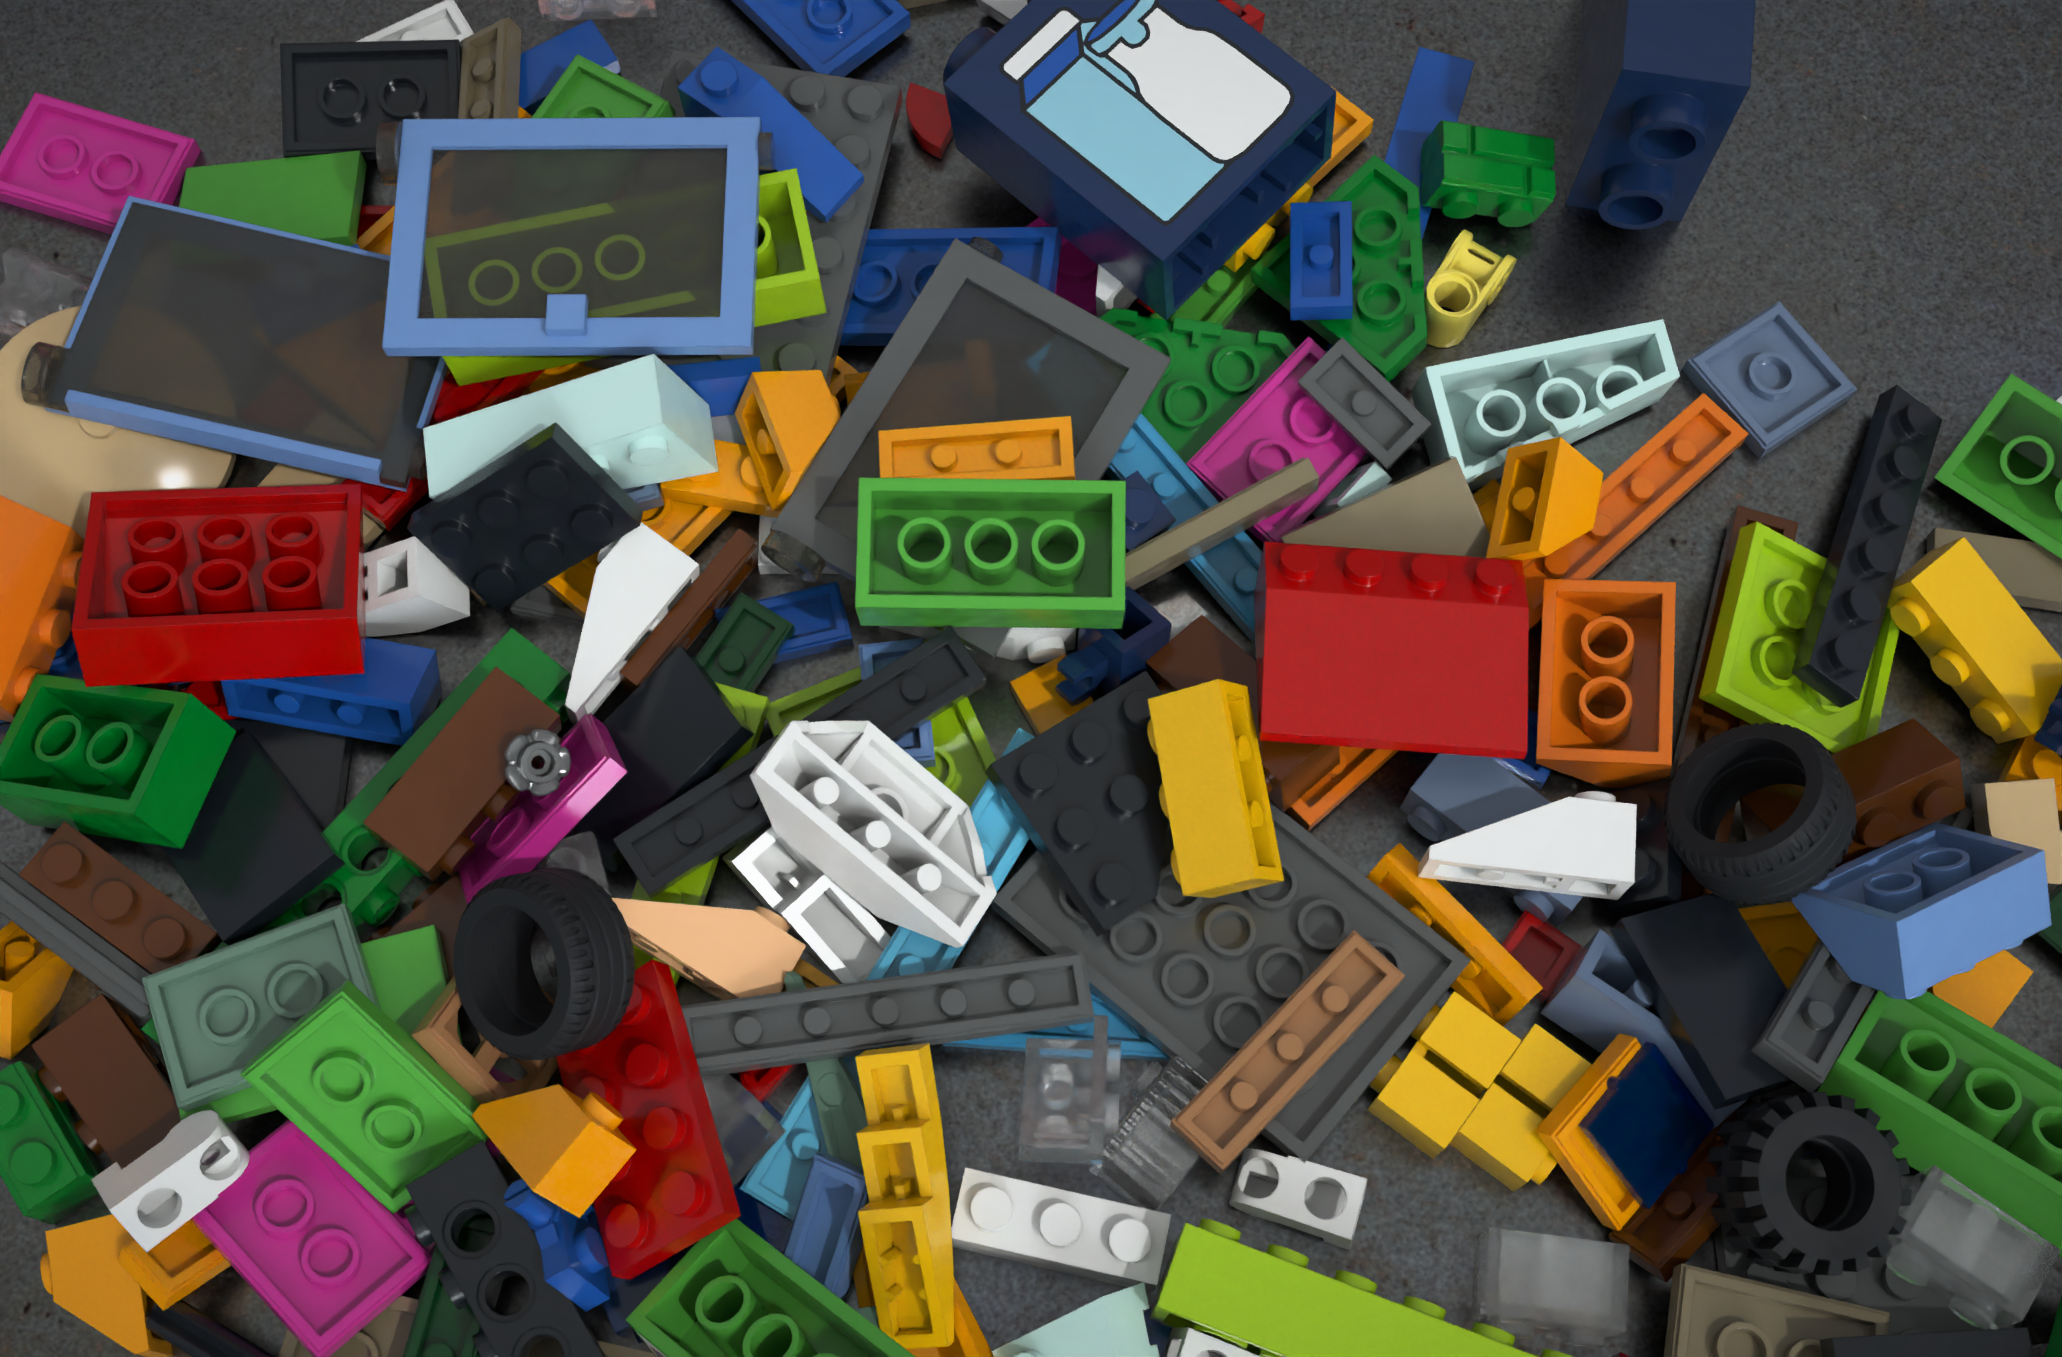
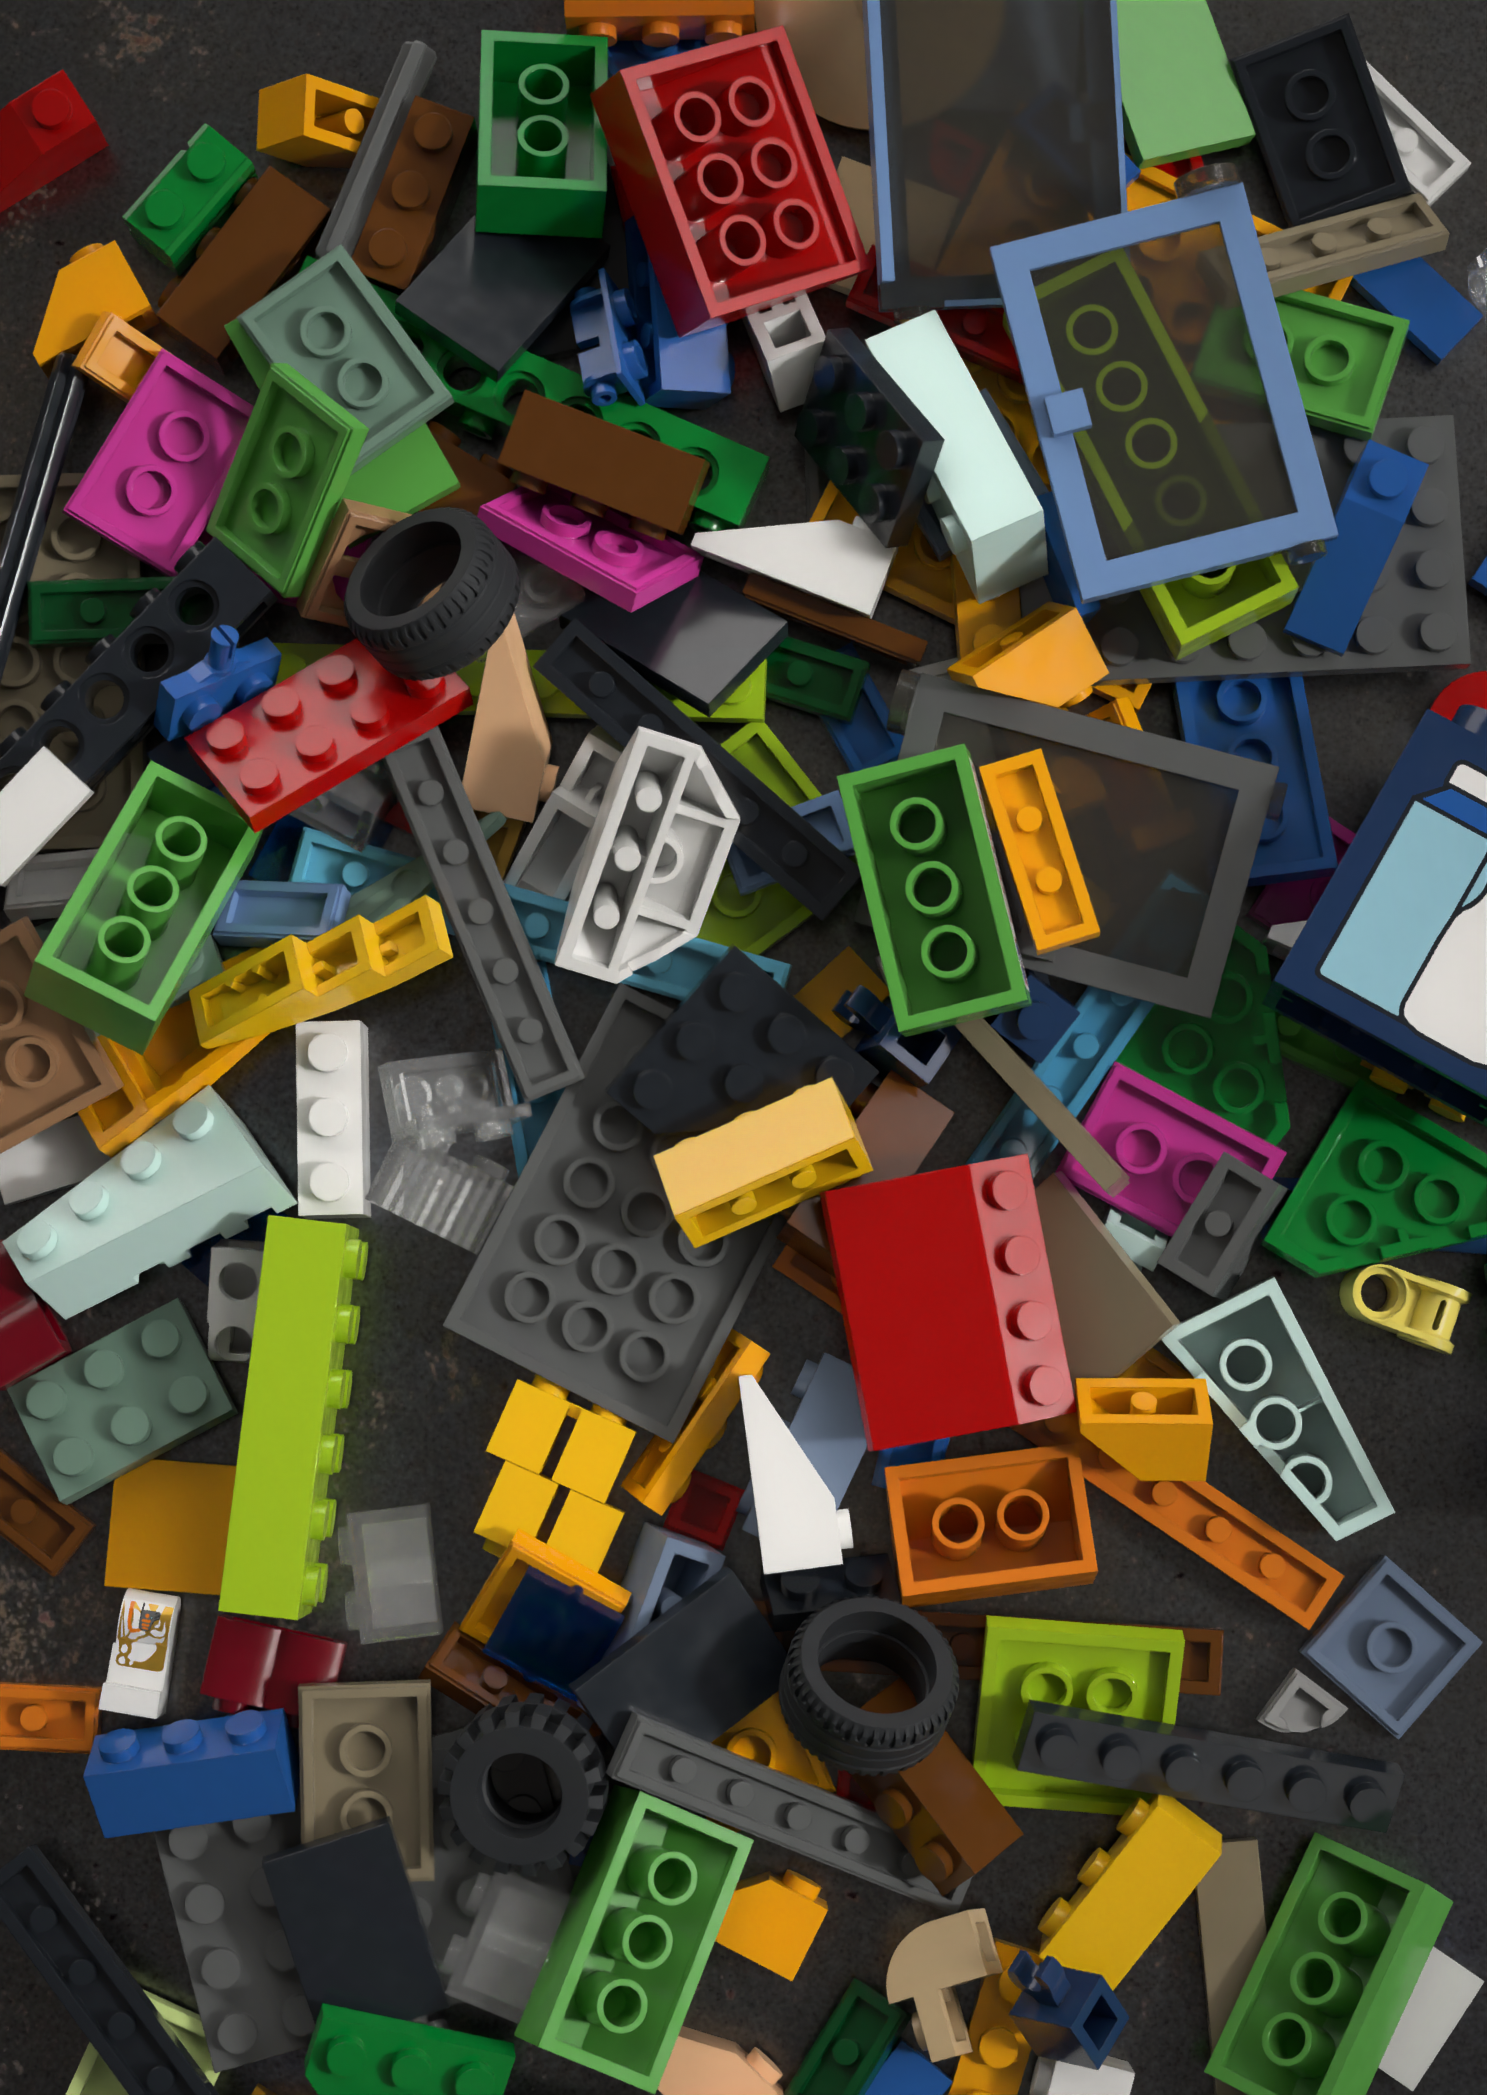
camera: 75 degrees right, 15 degrees up
white leg [91,1110,250,1253] -> none
light orange slope [471,1084,637,1218] -> none
dark grey plate [504,729,571,796] -> none
medium nougat tile [1169,930,1405,1175] -> none
white leg [1229,1148,1367,1250] -> none
blue plate [1290,201,1353,320] -> none
medium blue slope [1791,822,2052,999] -> none
none -> blue hinge [570,268,649,406]
none -> light grey tile [1255,1667,1348,1733]

